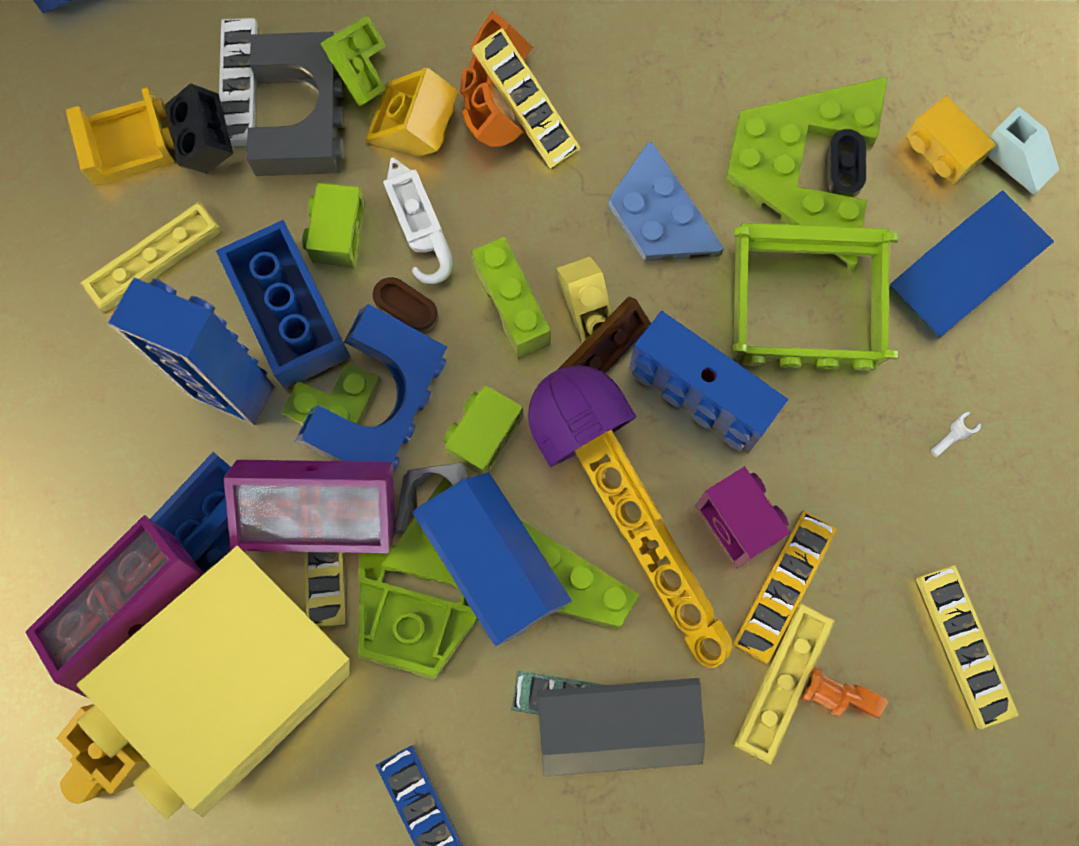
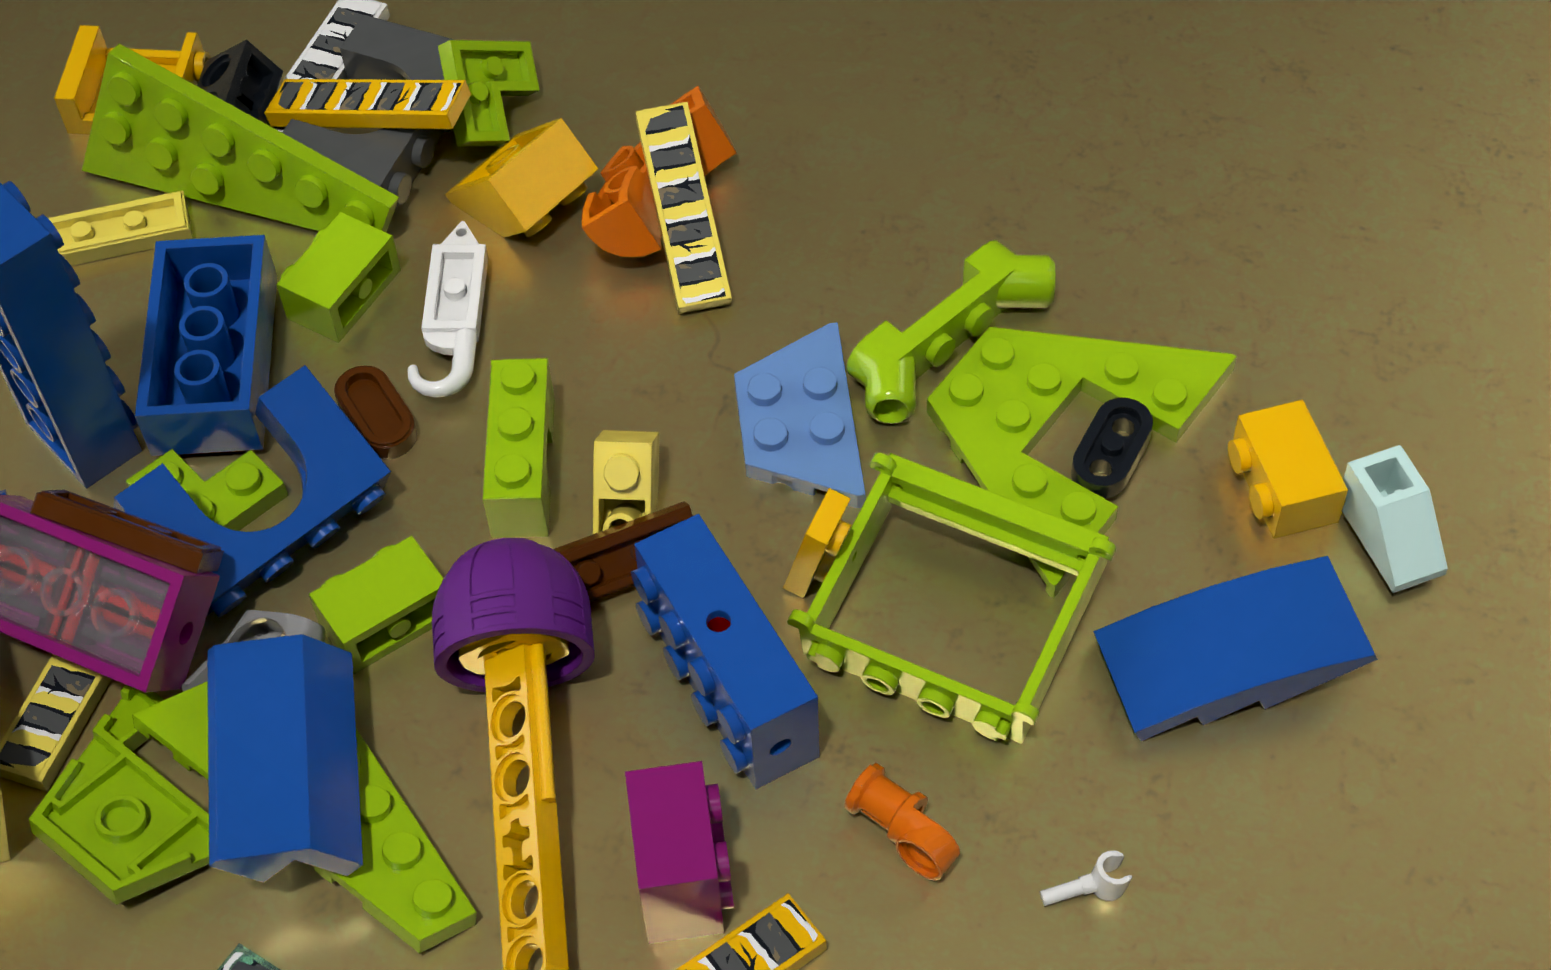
camera: 25 degrees right, 20 degrees down
none -> reddish brown tile [30,490,224,574]
none -> lime wing [82,44,399,233]
none -> yellow tile [264,79,471,129]
none -> yellow plate [783,488,851,598]
none -> orange connector [844,763,960,881]
none -> lime plate [846,240,1055,424]

